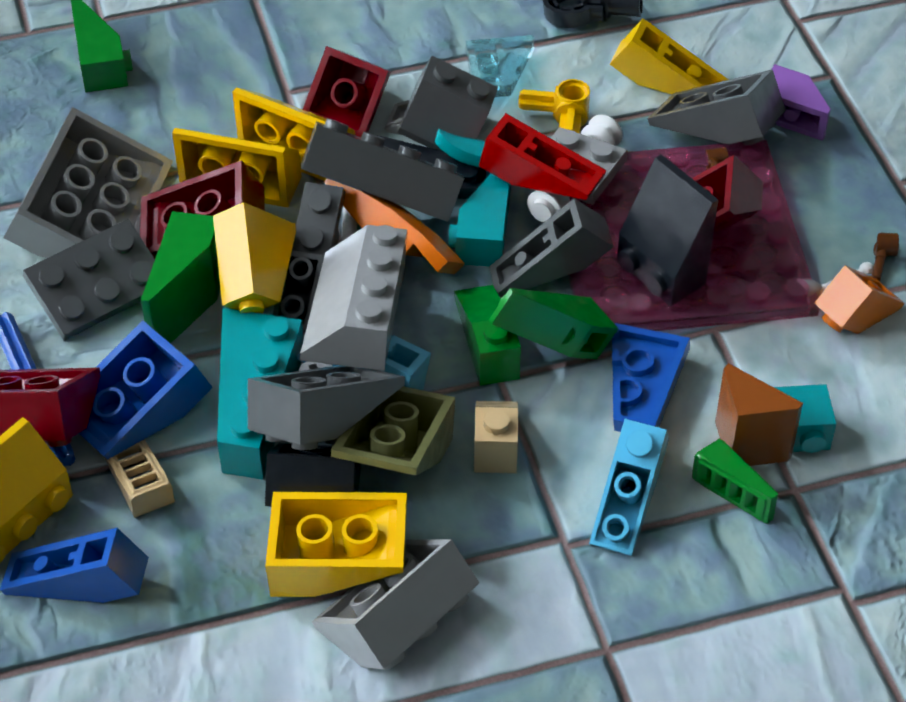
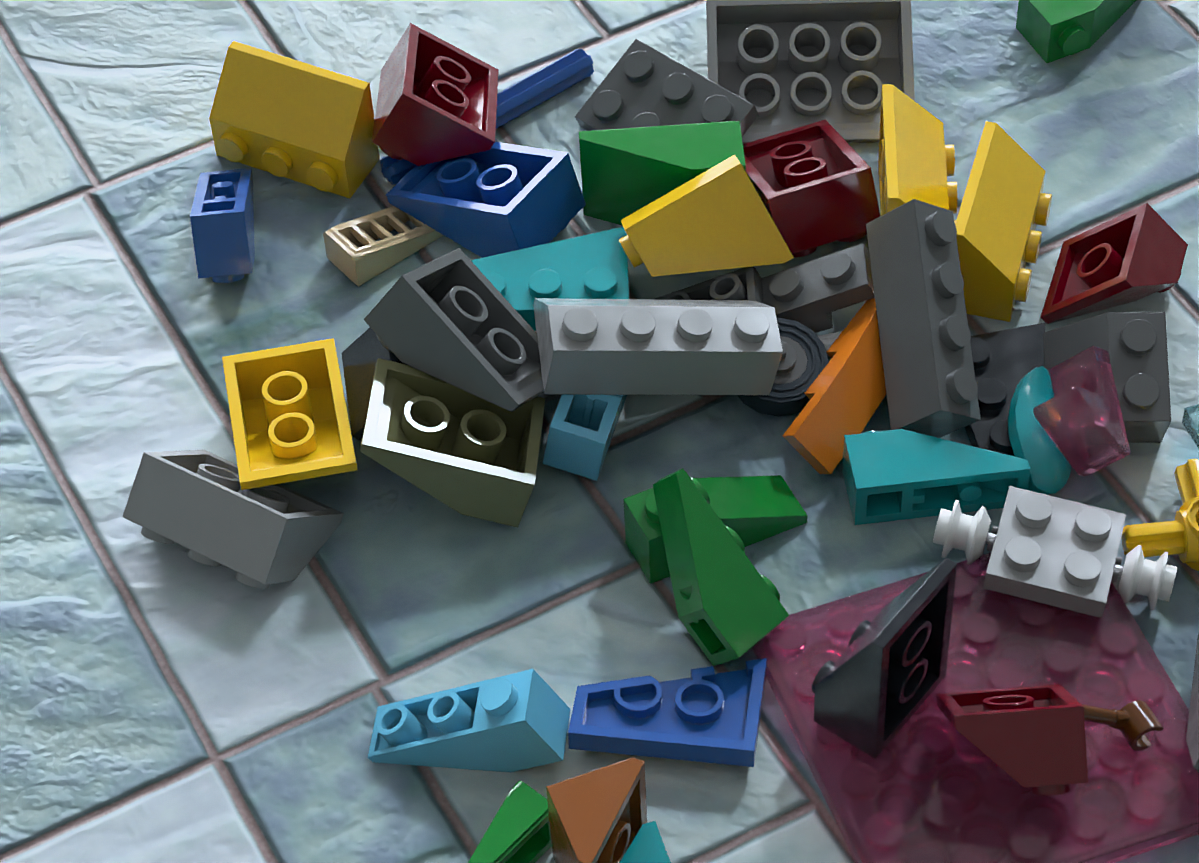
camera: 80 degrees right, 0 degrees up
tan slope [474,401,518,473] -> none
red slope [479,113,606,200] -> none
dark grey slope [489,199,614,298] -> none
none -> clear pink slope [1033,345,1131,477]

